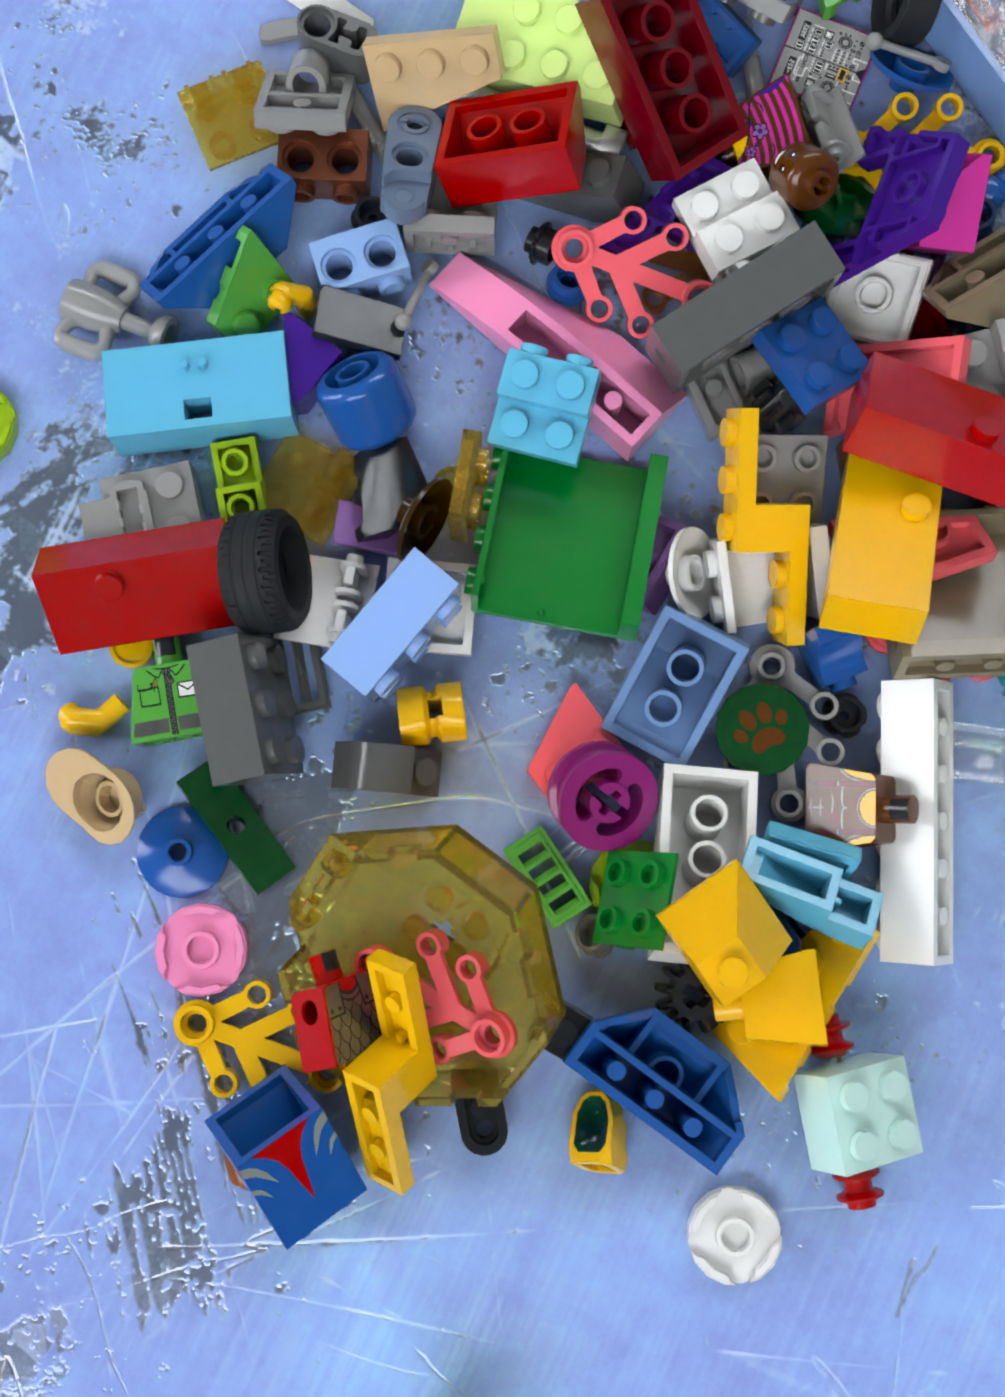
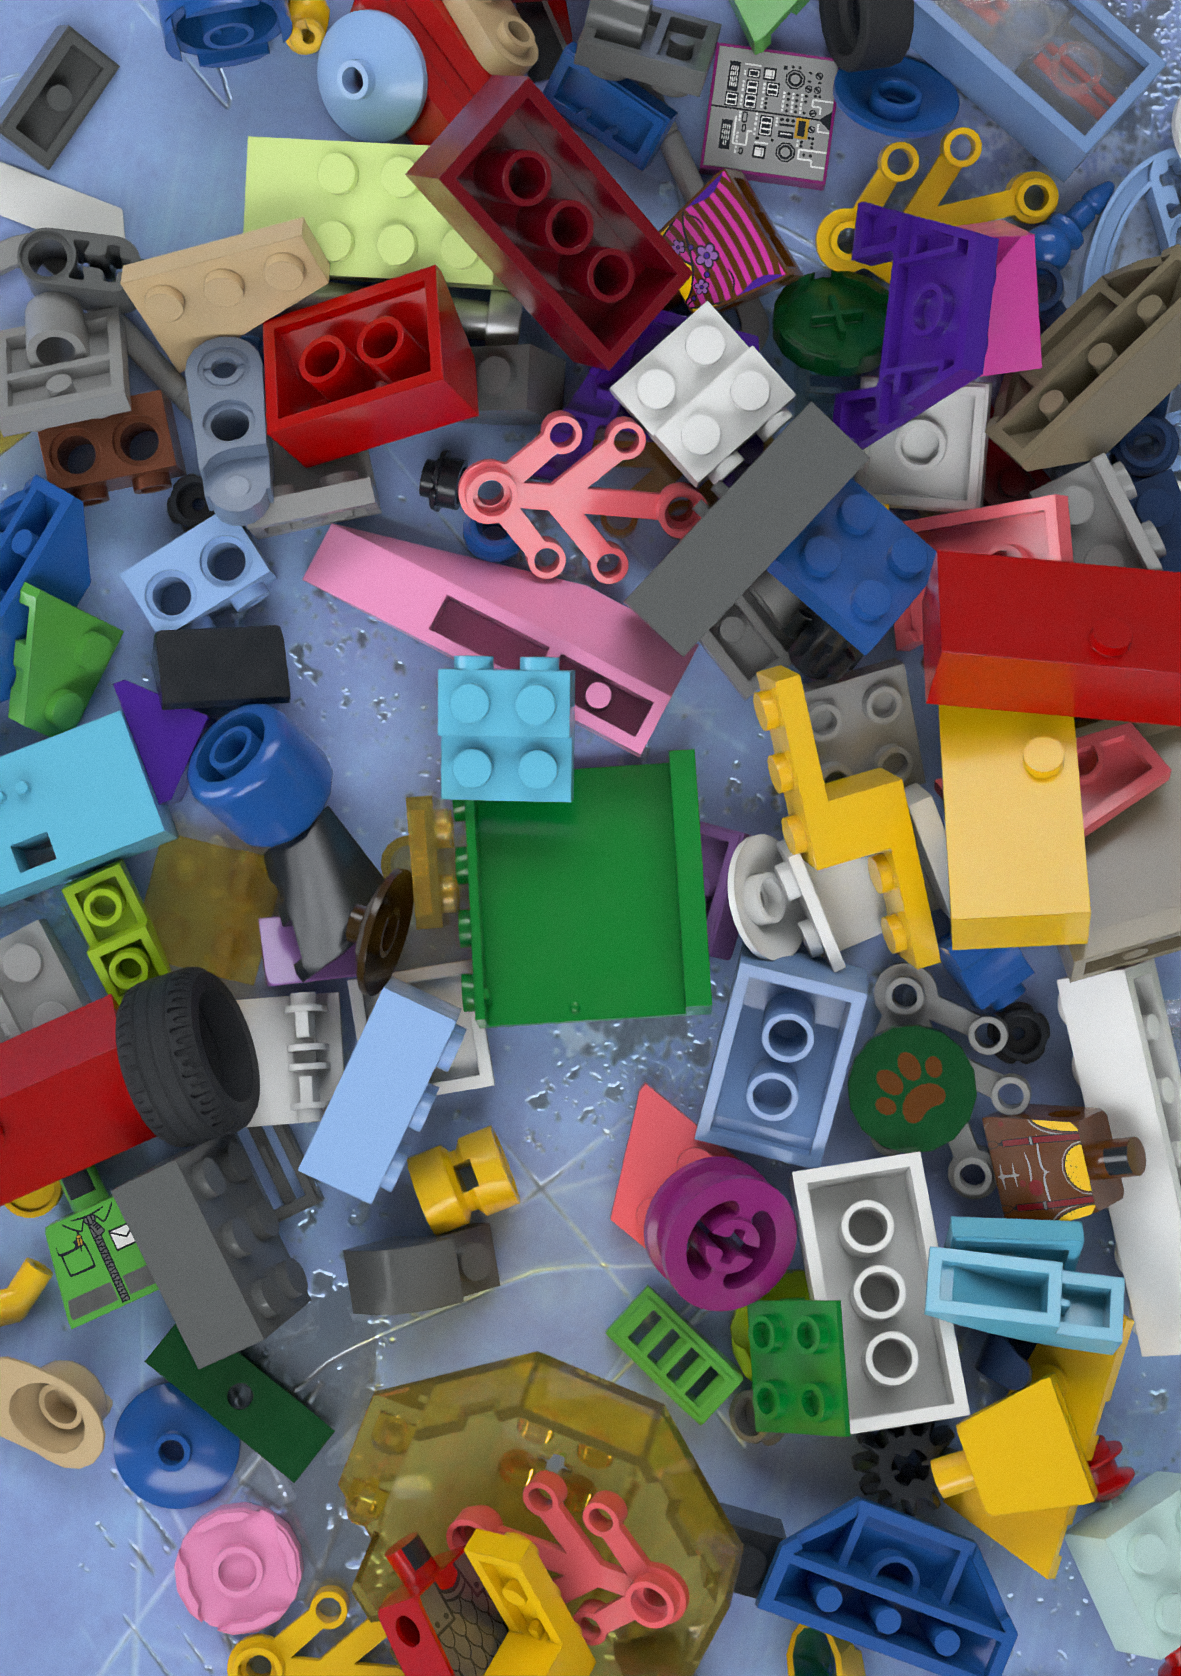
camera: 20 degrees left, 5 degrees up
yellow arm [267,281,316,319] -> none
light grey hinge [394,257,440,331] -> none
yellow slope [655,859,793,1007] -> none
reddish brown head [769,142,839,211] -> none
light grey hinge [800,84,866,174] -> none
light grey hinge [865,32,952,73] -> none

